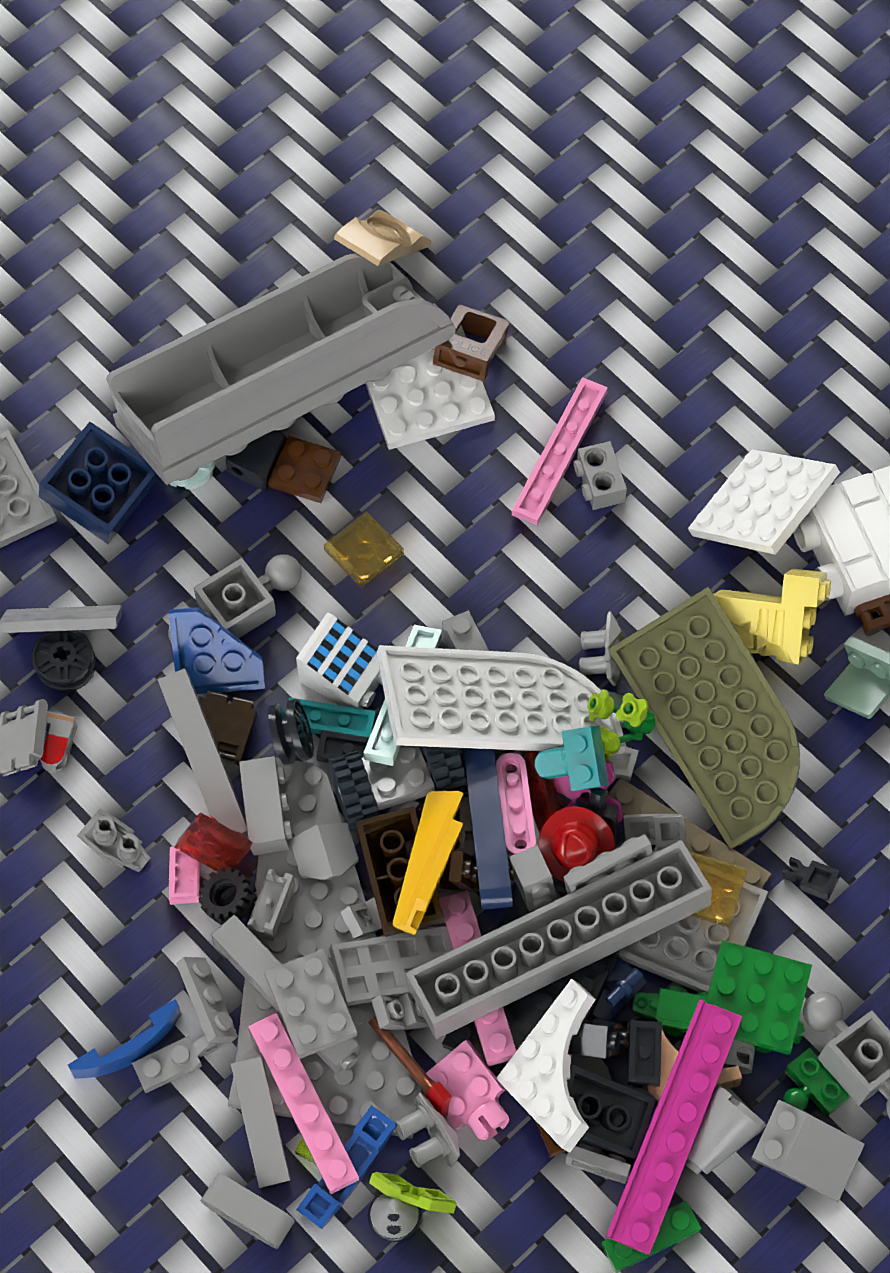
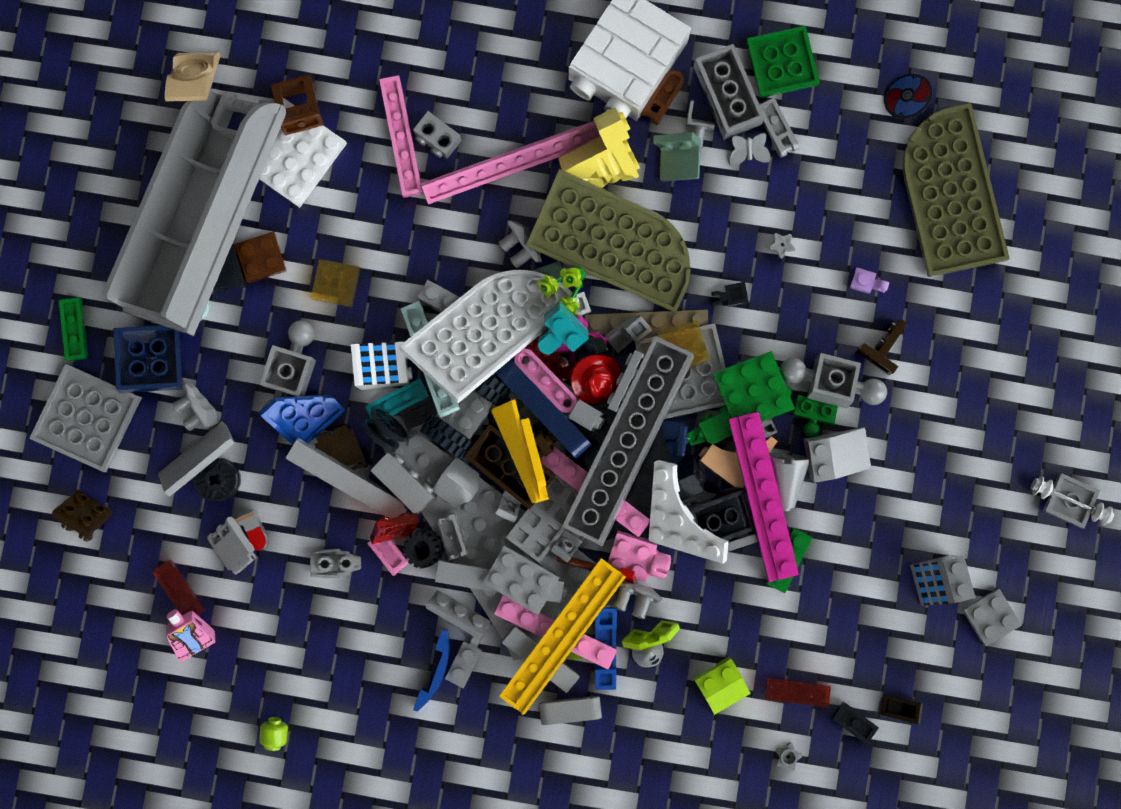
camera: 35 degrees left, 20 degrees up
black plate [628,1020,662,1087] -> none
white plate [688,449,840,555] -> none
none -> green plate [59,297,88,362]
none -> light grey connector [173,383,219,431]
none -> bright pink plate [421,121,601,204]
none -> yellow plate [499,558,626,715]

